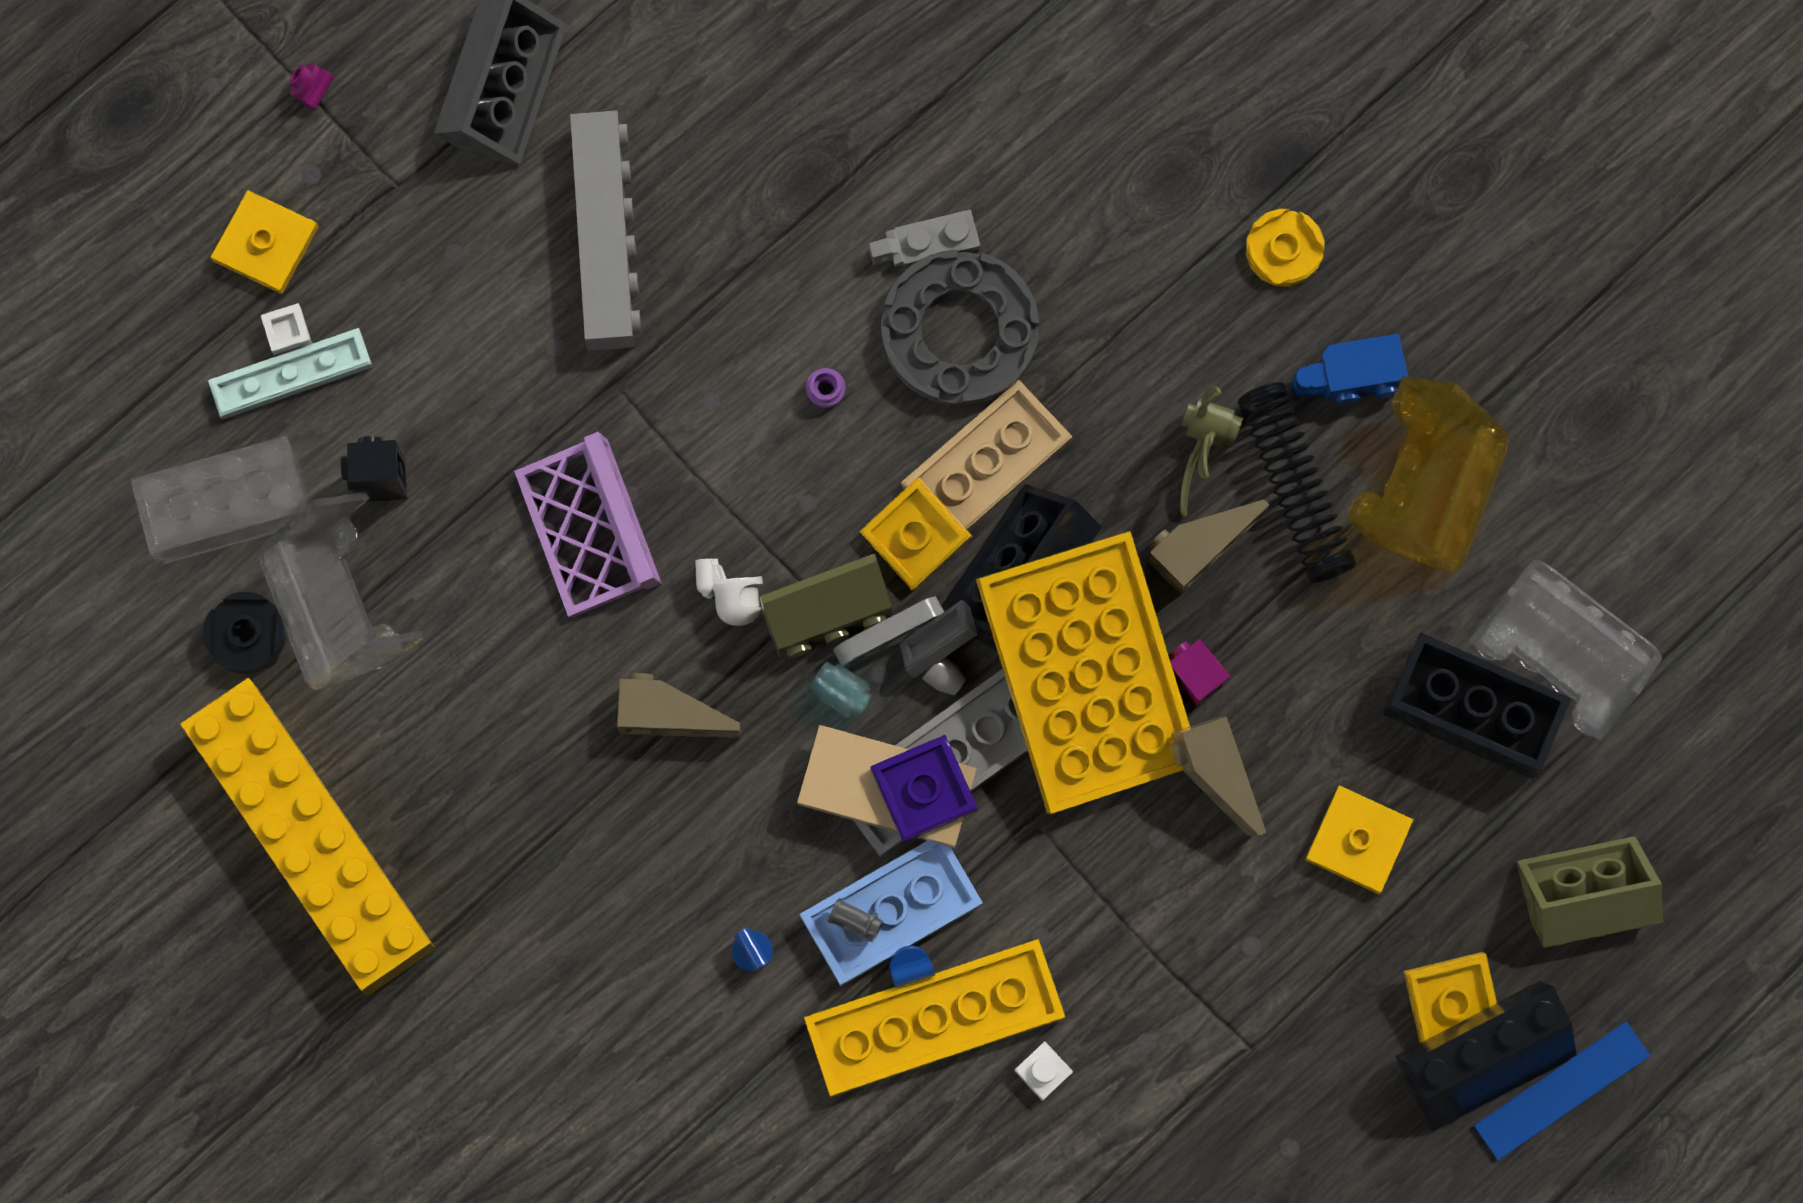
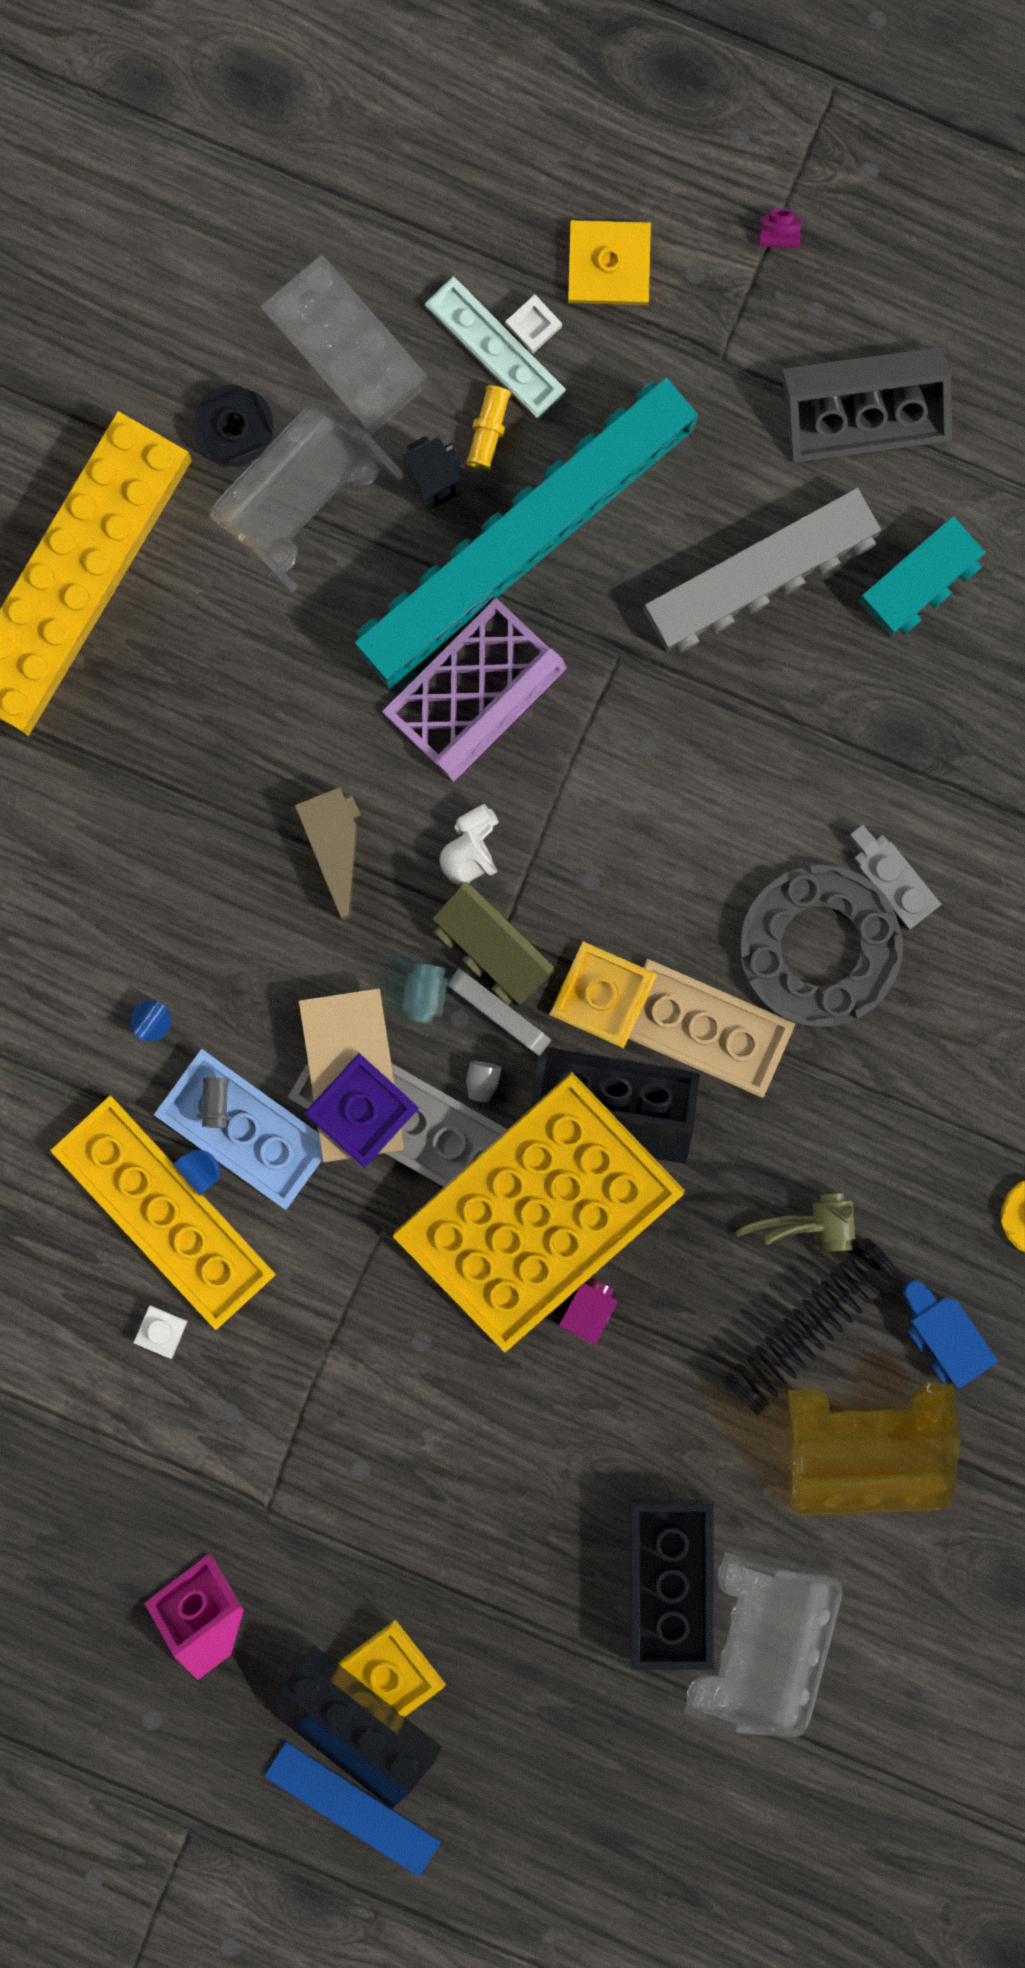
camera: 65 degrees right, 10 degrees up
medium lavender plate [806,368,846,408] -> none
dark grey tile [899,600,978,678] -> none
dark tan slope [1147,499,1269,595] -> none
dark tan slope [1170,716,1266,835] -> none
yellow plate [1305,785,1414,894] -> none
olive slope [1517,836,1663,948] -> none
none -> dark pink slope [144,1554,244,1680]
none -> teal brick [355,378,698,689]
none -> yellow pin [466,385,511,471]
none -> teal brick [858,516,986,638]

